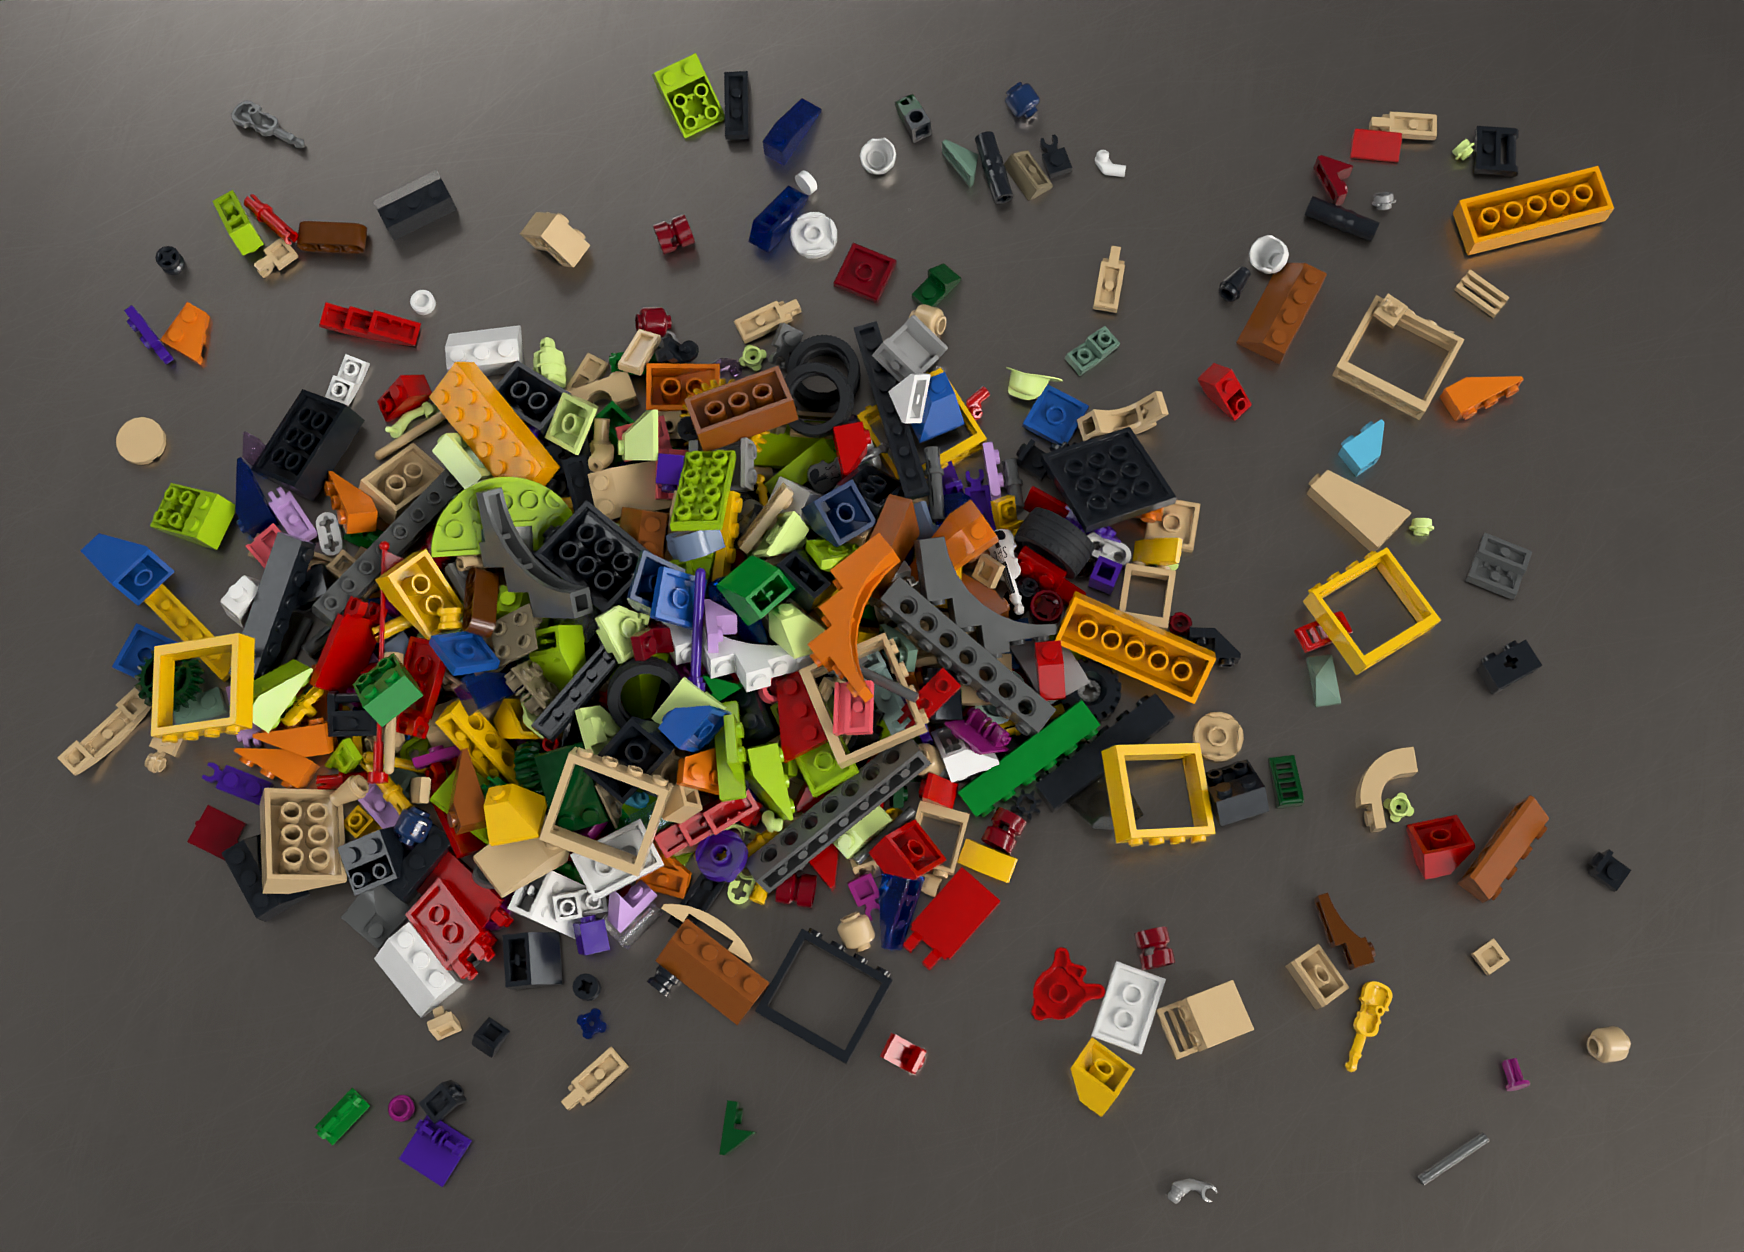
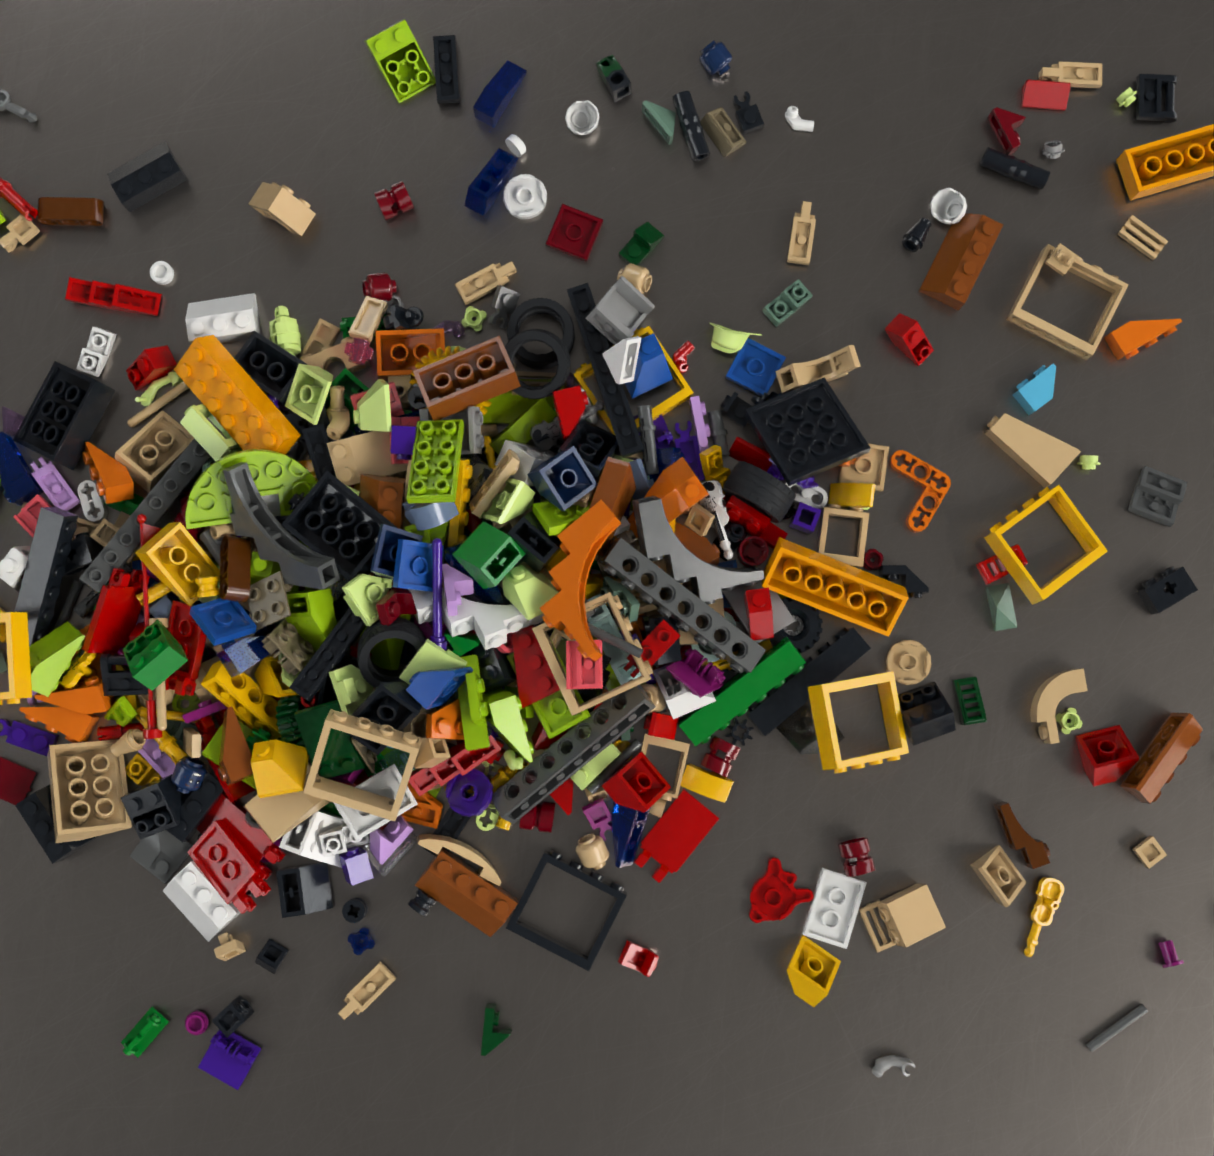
camera: 10 degrees left, 10 degrees up
none -> clear pink gear [344,338,374,365]
none -> orange beam [889,450,951,533]

